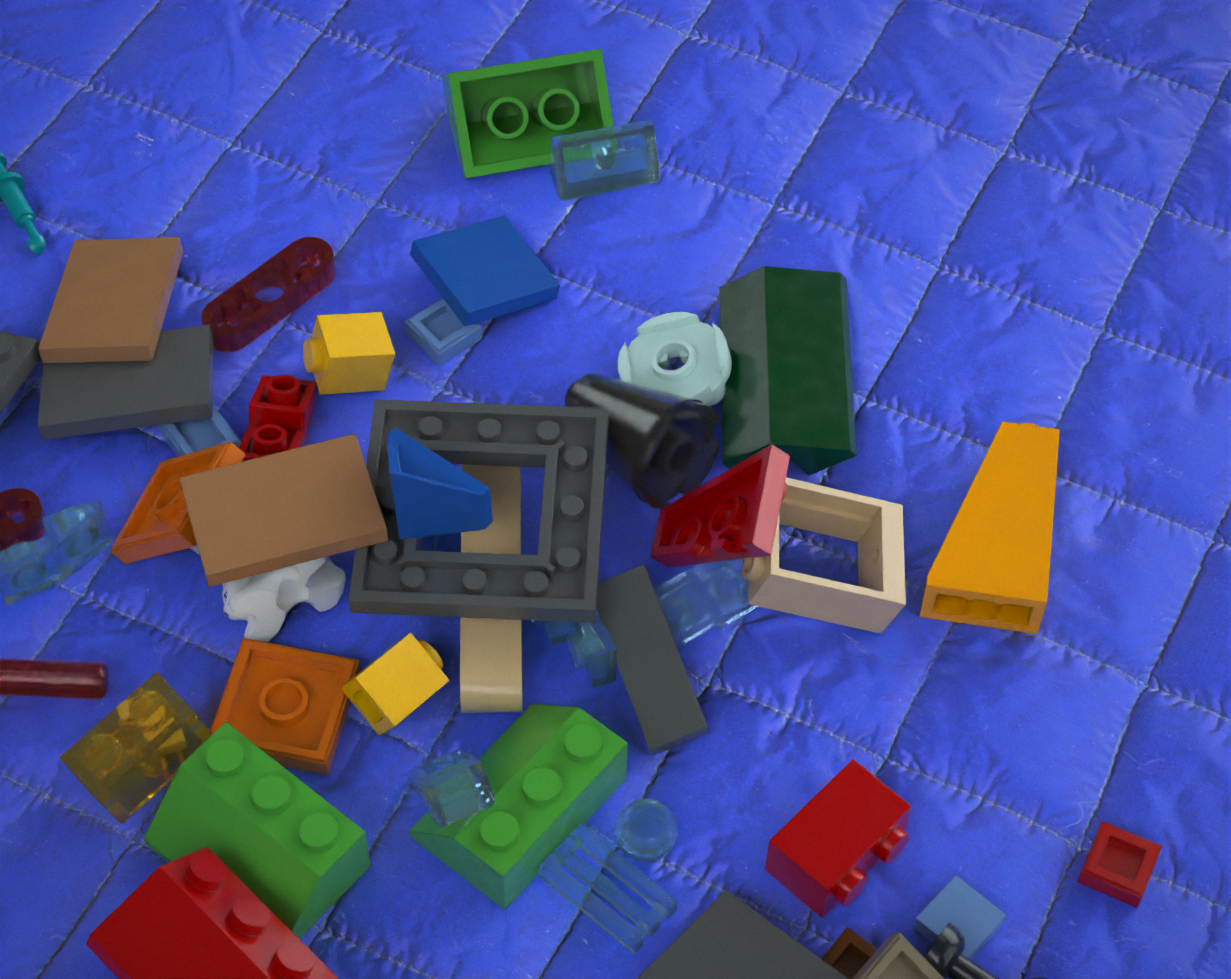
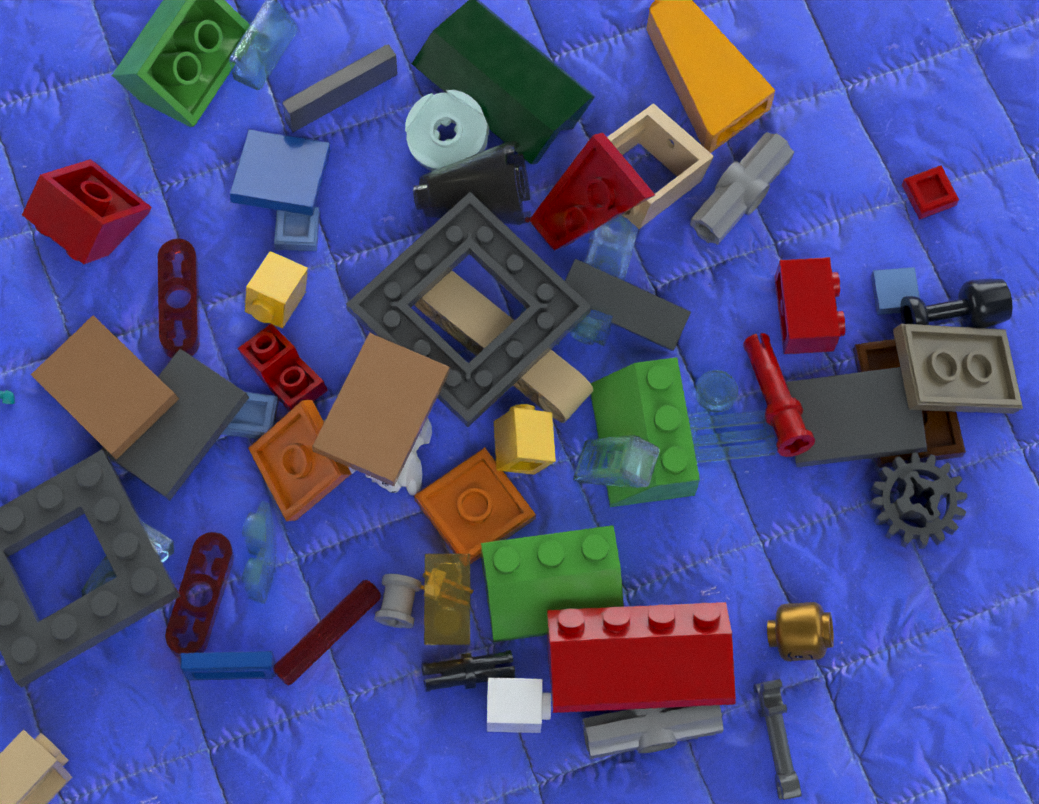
camera: 50 degrees left, 15 degrees up
blue slope [387,428,493,540] -> none
none -> red slope [22,159,152,264]
none -> dark grey tile [282,44,398,132]
none -> light grey bush [374,574,421,628]
none -> black pin [422,650,515,692]
none -> white brick [487,678,551,733]
none -> light grey piece [690,132,794,245]
none -> red pin [743,333,815,457]

